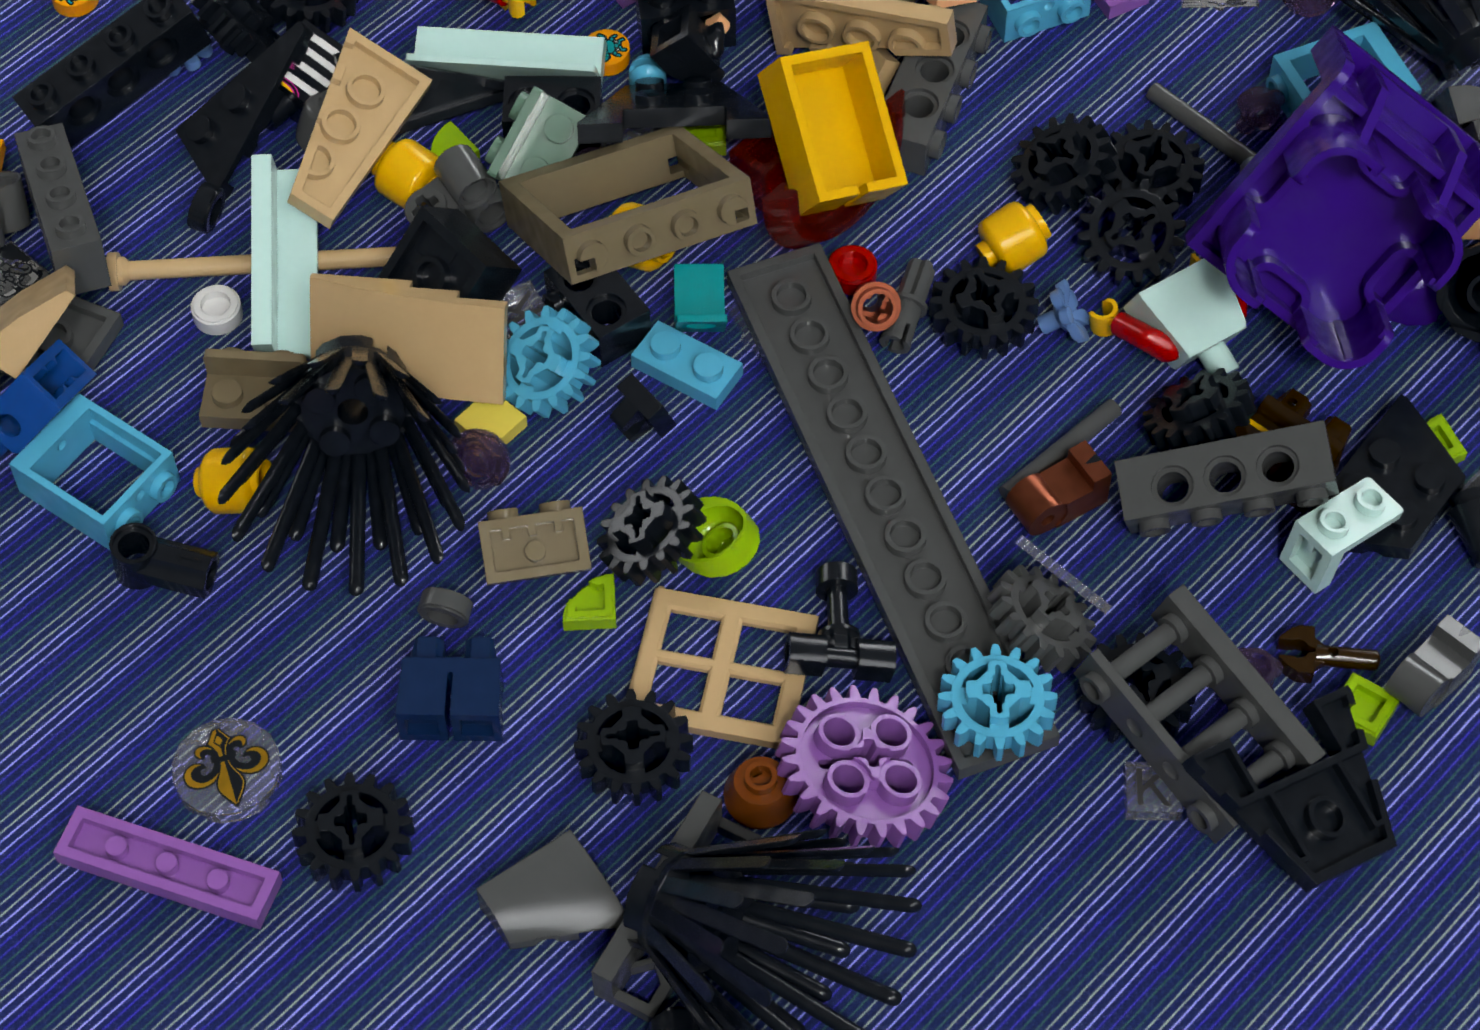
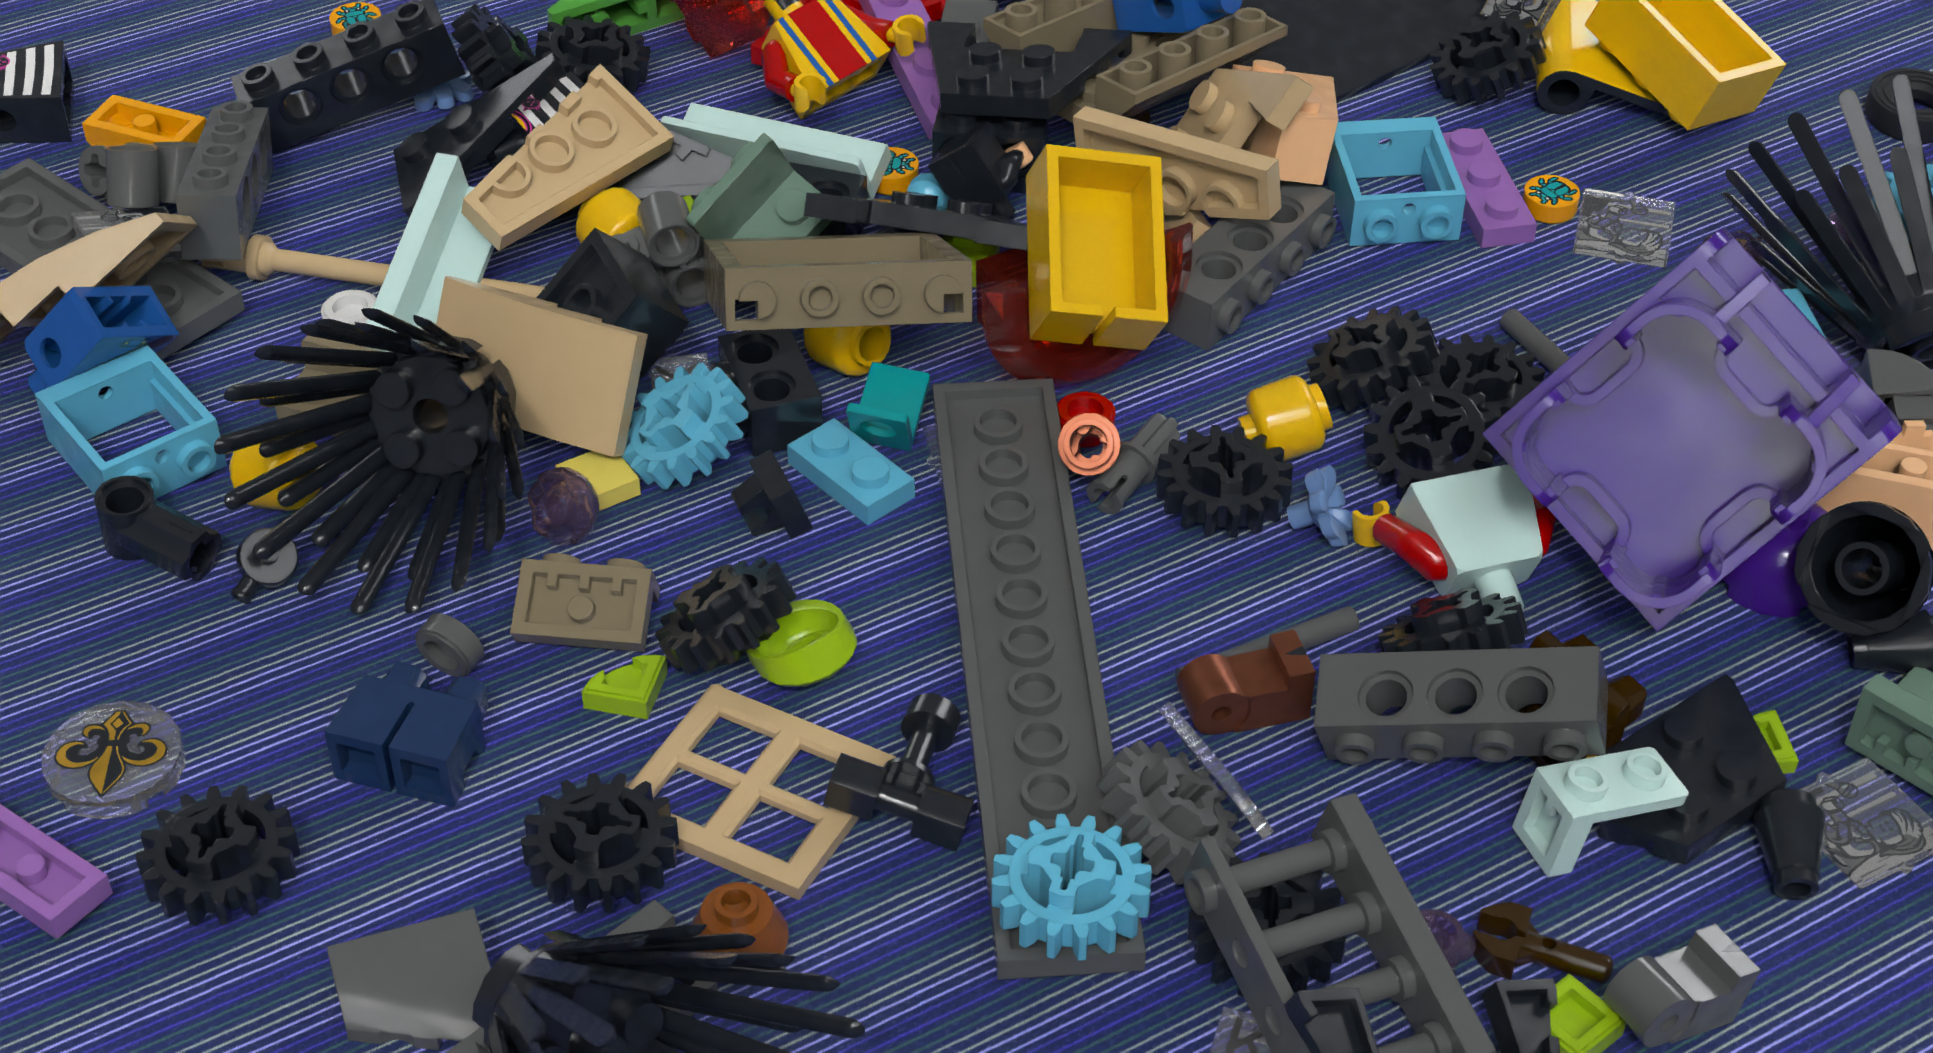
camera: 15 degrees right, 15 degrees down
black tile [187,182,226,234] -> none
medium lavender gear [775,685,953,848] -> none
none -> black piece [231,528,299,605]

